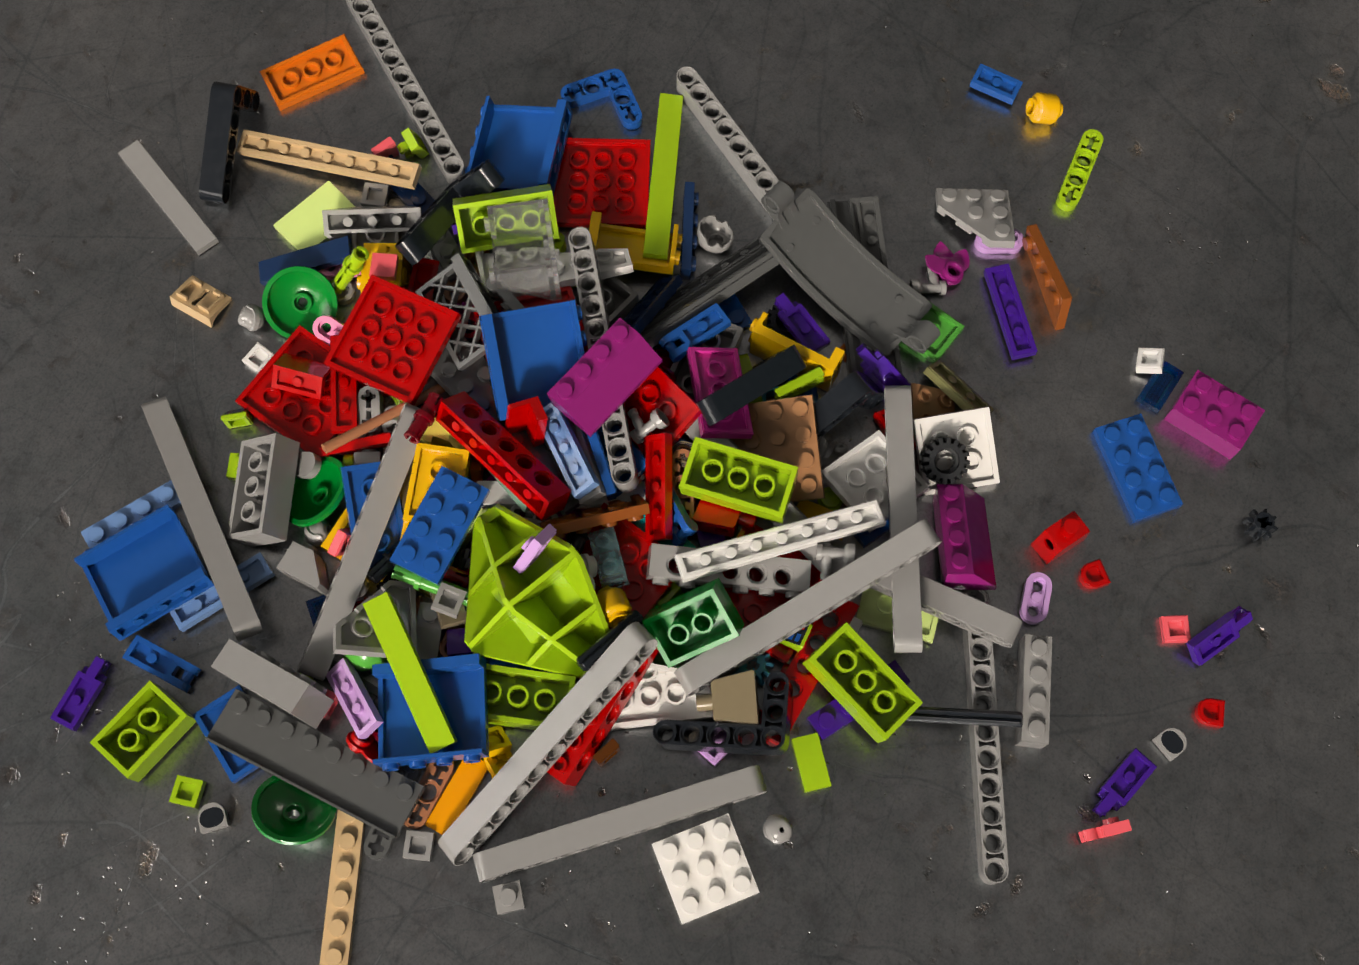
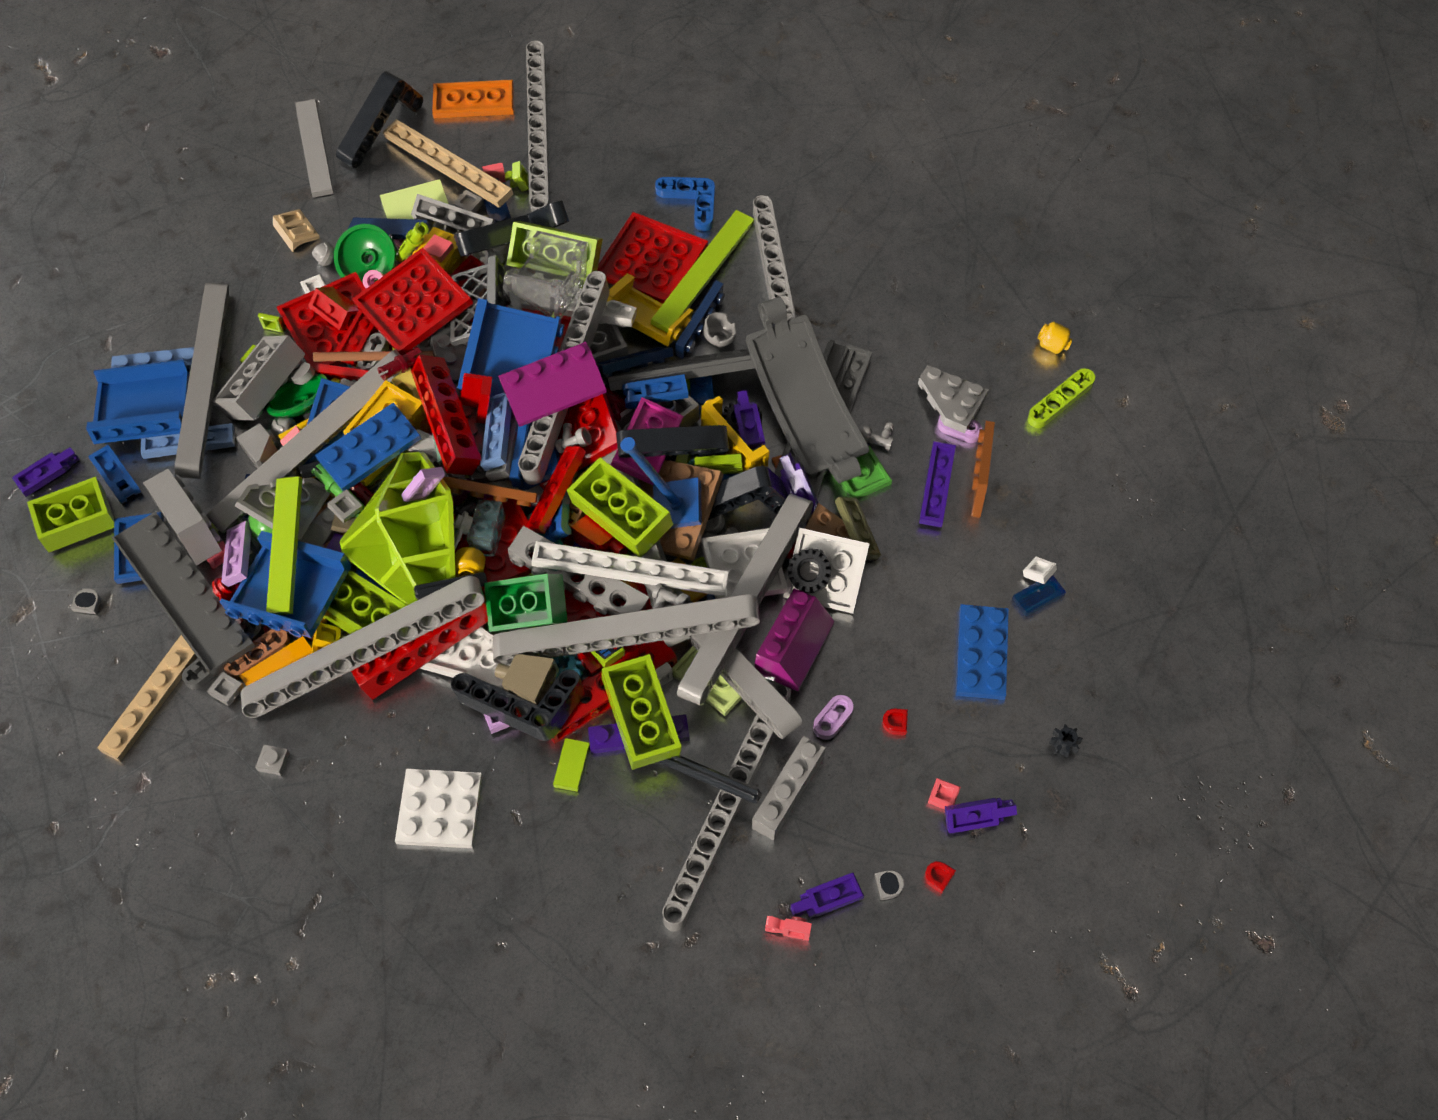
camera: 25 degrees right, 10 degrees down
lime plate [169,775,207,809] -> none
green dish [251,776,337,845] -> none
blue panel [465,96,573,196] -> none
light grey beam [472,765,768,883] -> none
reddish brown tile [593,738,620,767] -> none
light grey piece [763,814,793,845] -> none
magenta plate [925,241,970,285] -> none
blue plate [969,63,1023,105] -> none
red torso [1031,511,1090,565] -> none
magenta brick [1164,370,1265,460] -> none
none -> blue tile [620,437,702,529]

